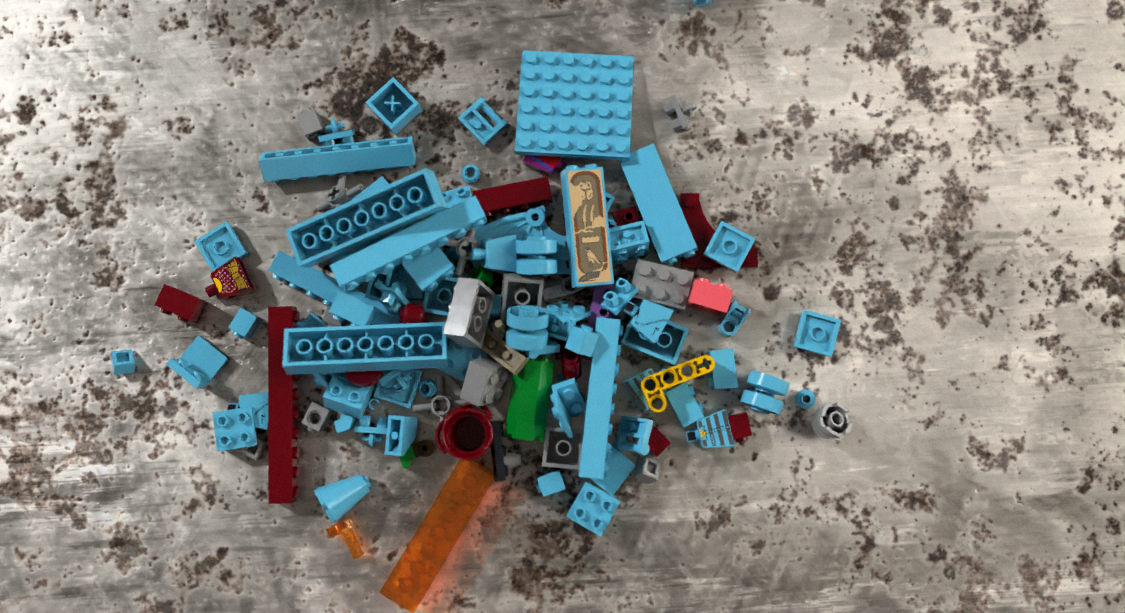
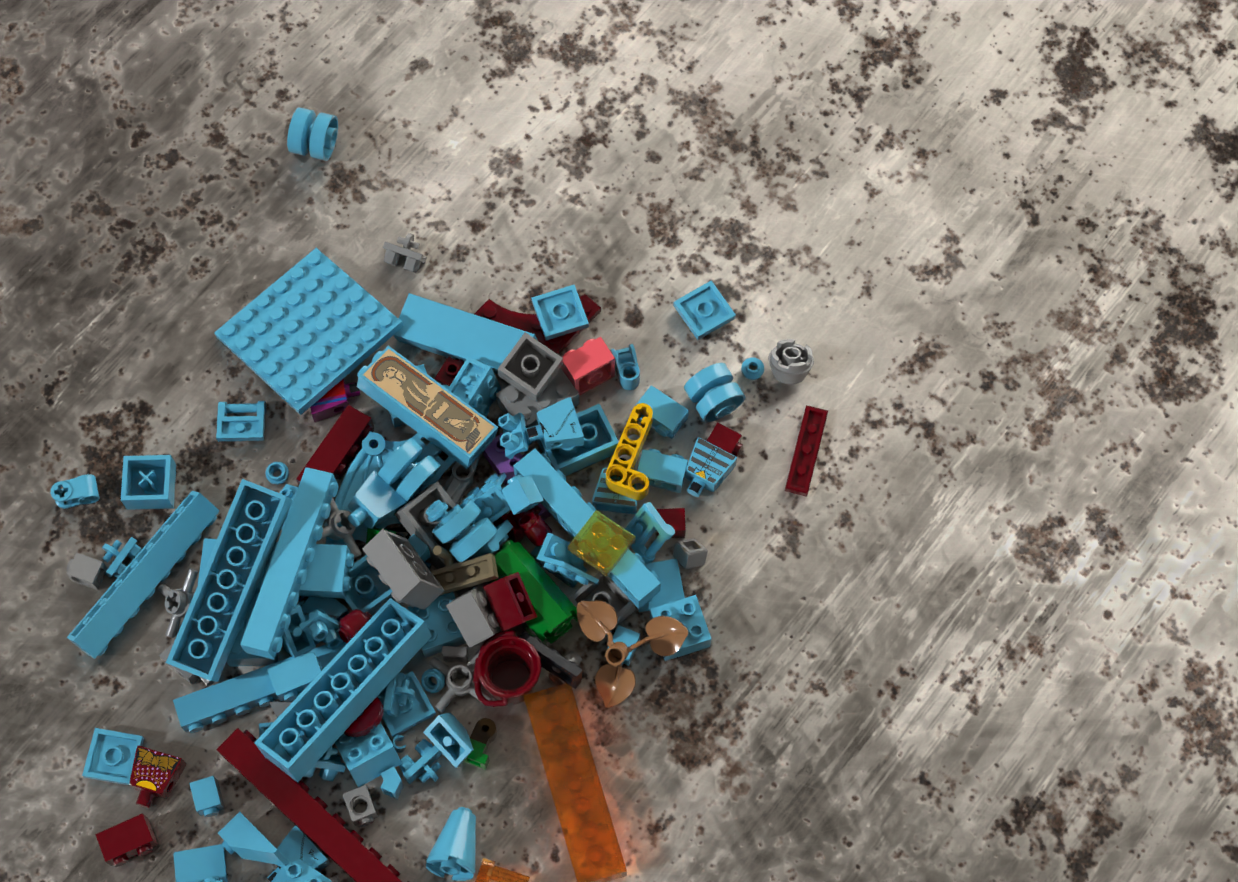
camera: 50 degrees left, 15 degrees down
none -> medium azure piece [50,474,100,509]
none -> medium azure slope [218,812,290,866]
none -> medium azure plate [426,500,448,522]
none -> dark red brick [483,572,537,632]
none -> light grey brick [498,332,563,402]
none -> clear yellow plate [568,510,636,576]
none -> medium nougat plant [577,601,688,708]
none -> dark red tile [785,405,828,497]

